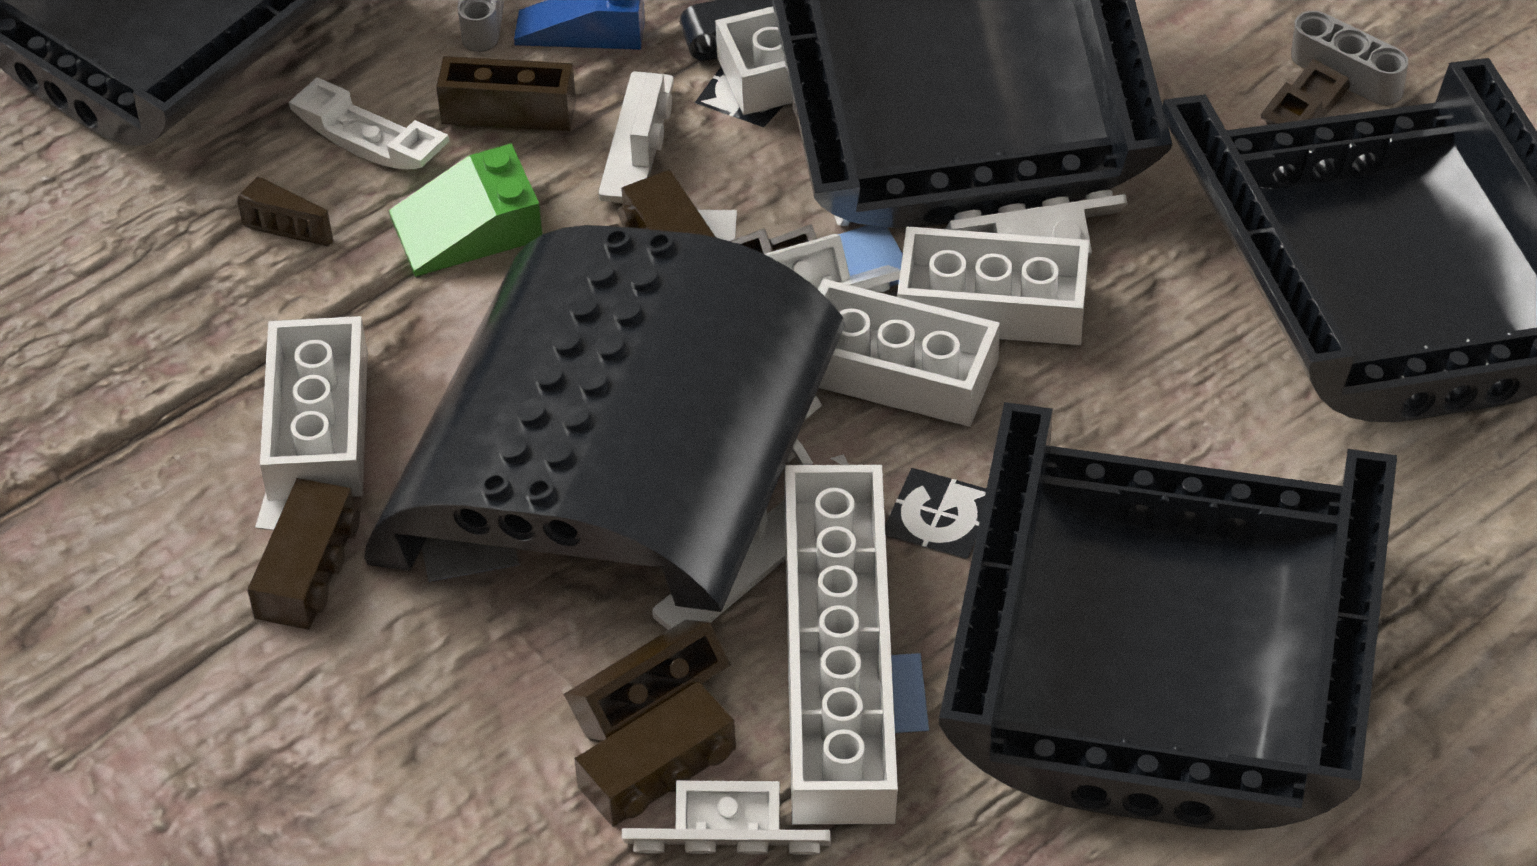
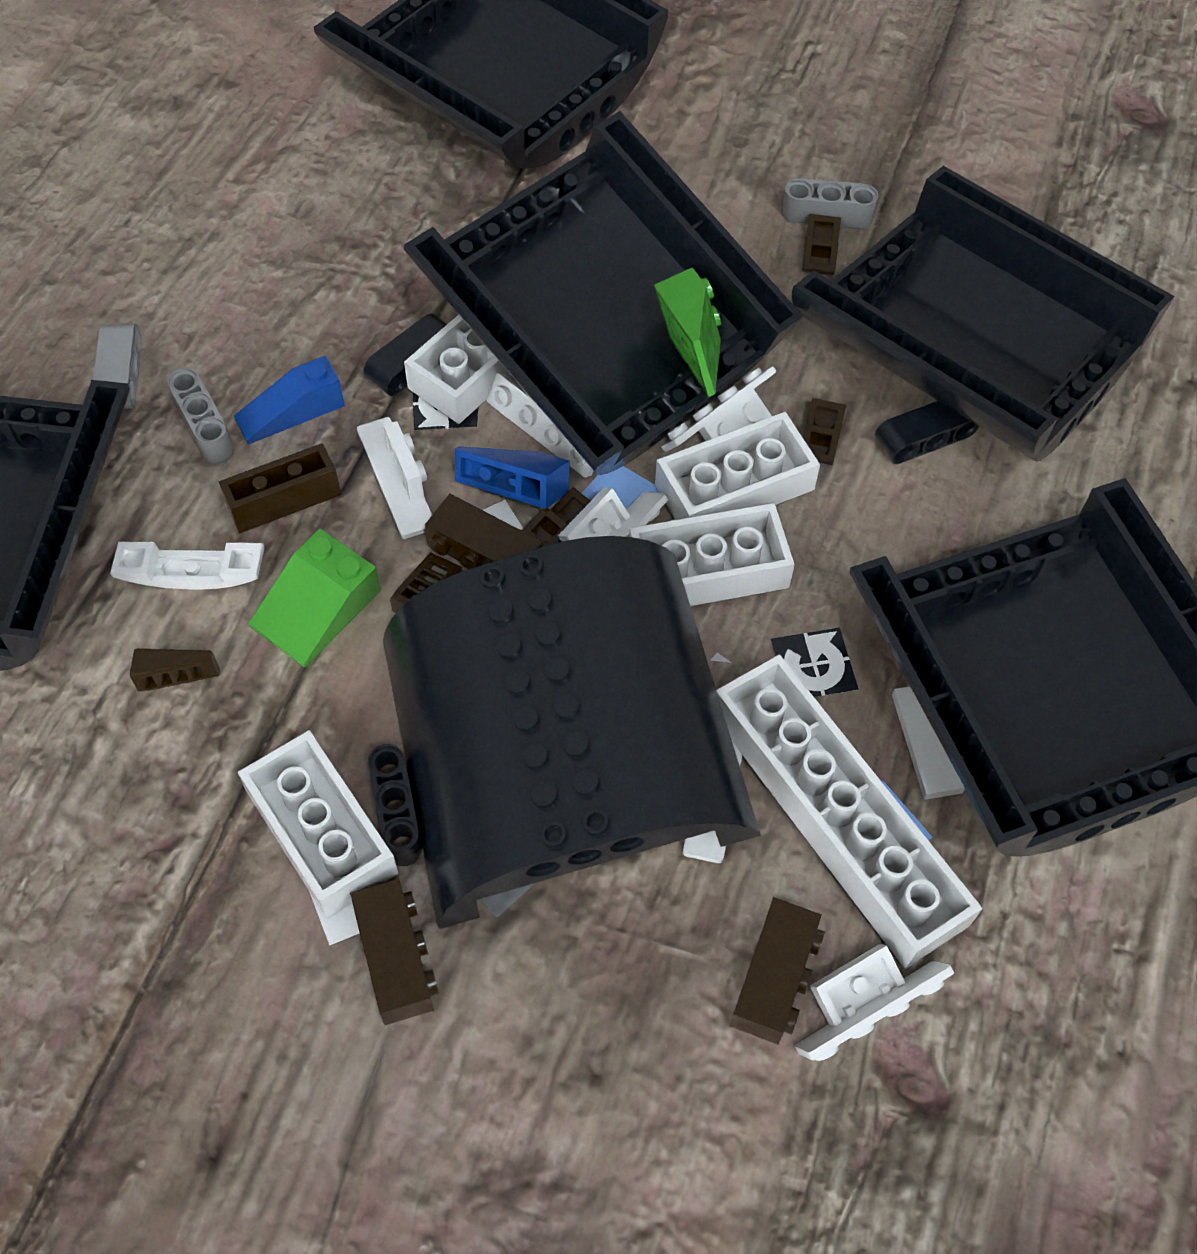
camera: 35 degrees left, 10 degrees up
dark brown brick [564,620,731,741] -> none
none -> black beam [368,744,422,866]
none -> blue slope [455,446,570,509]
none -> bright green slope [654,267,722,397]
none -> dark brown slope [803,398,846,465]
none -> black beam [875,401,979,464]

